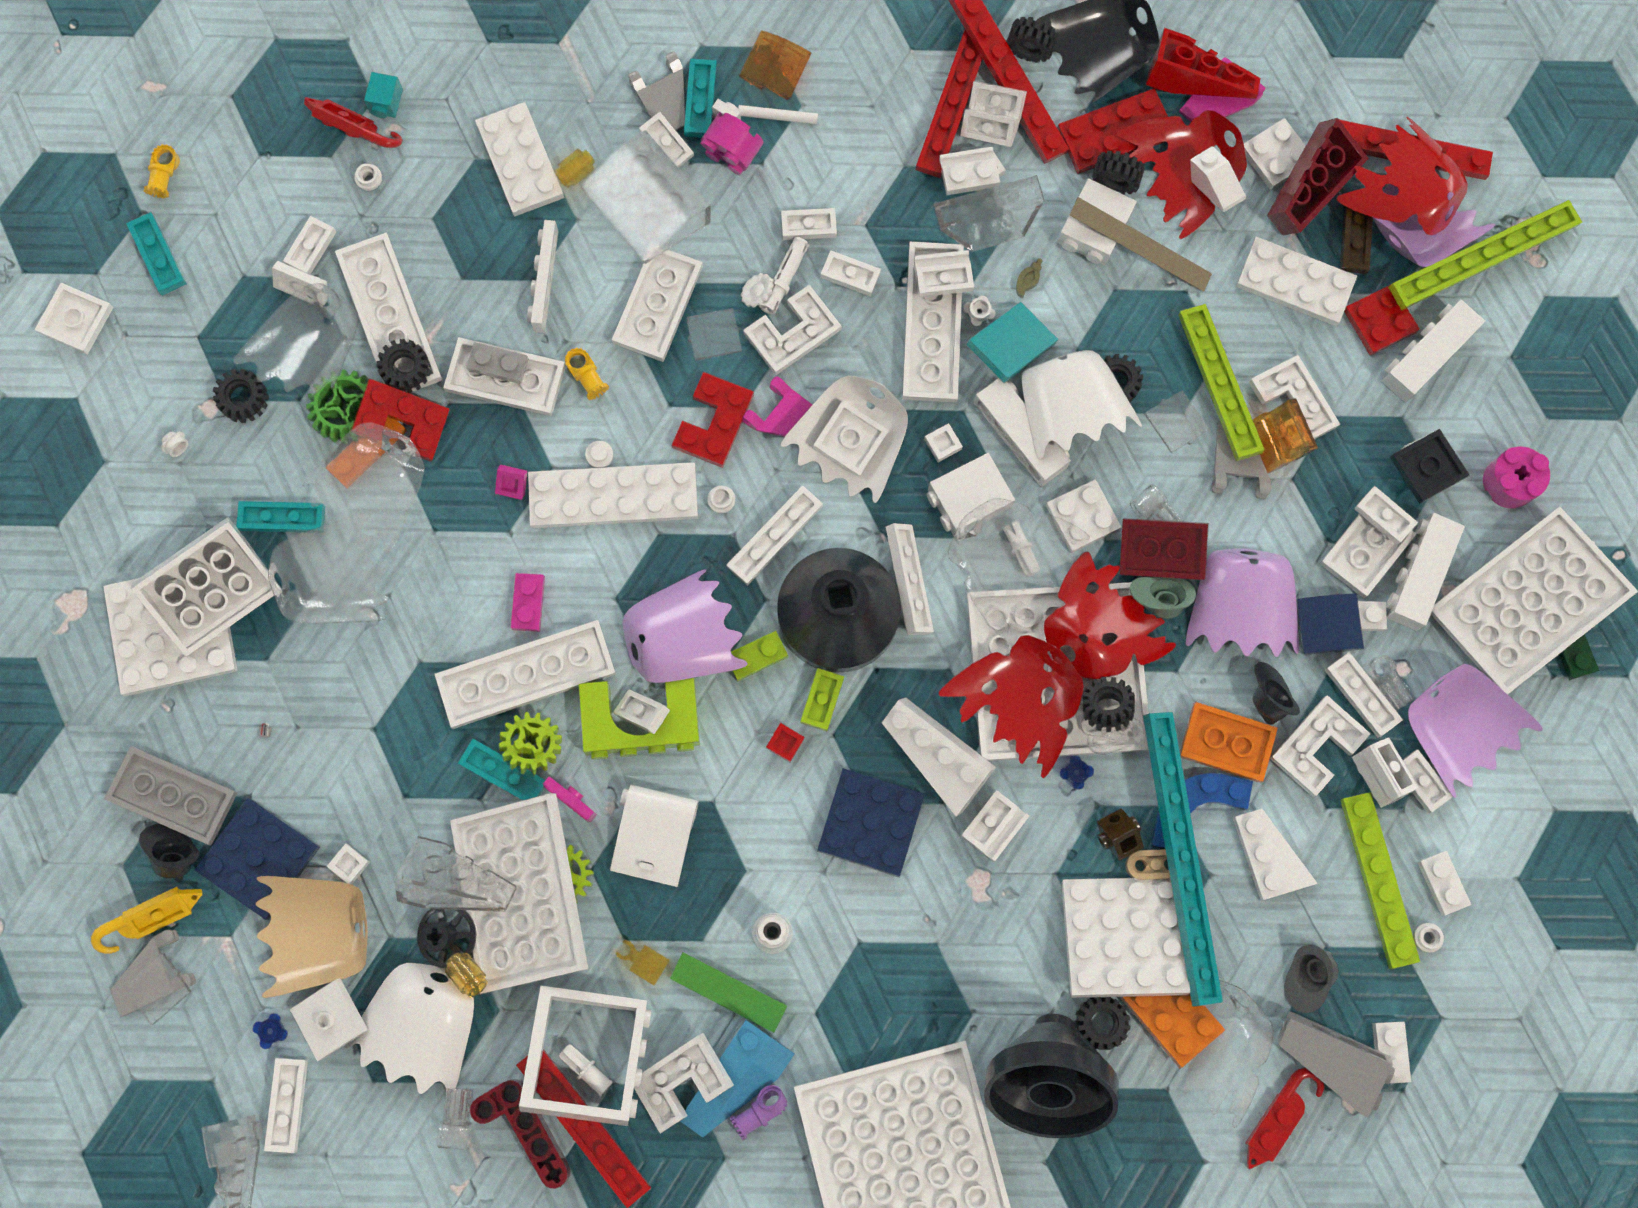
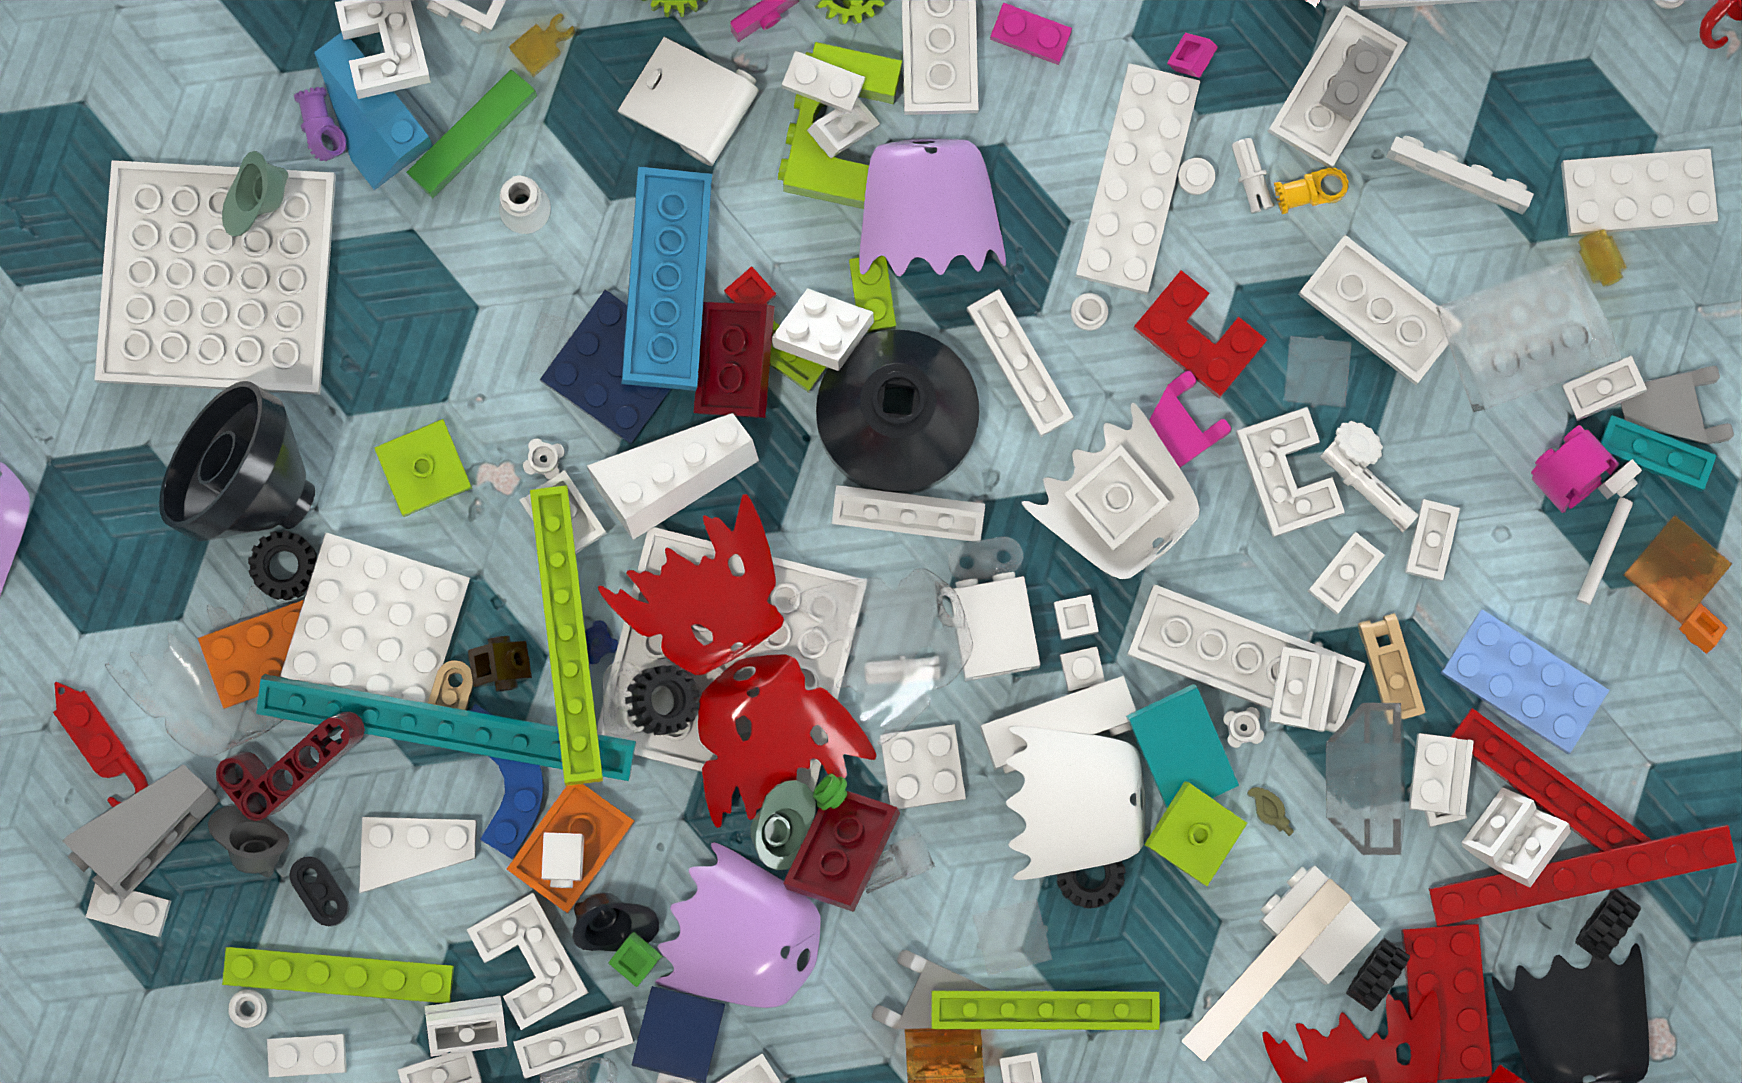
camera: 110 degrees right, 5 degrees up
none -> dark red beam [216,711,365,821]
none -> sand green piece [222,151,289,237]
none -> black plate [289,857,350,927]
none -> lime plate [374,419,473,517]
none -> white plate [523,439,565,480]
none -> lime plate [530,485,603,786]
none -> white brick [542,832,584,888]
none -> bright green plate [608,932,662,987]
none -> dark azure plate [621,167,712,391]
none -> dark red plate [694,302,775,418]
none -> white plate [772,288,874,371]
none -> white plate [782,51,865,114]
none -> bright green plate [813,774,847,810]
none -> clear plate [948,537,1023,581]
none -> white plate [1060,647,1105,693]
none -> lime plate [1144,781,1248,886]
none -> white axle [1232,138,1274,214]
none -> tan plate [1358,613,1426,724]
none -> light blue plate [1440,609,1609,754]
none -> orange plate [1679,603,1728,654]

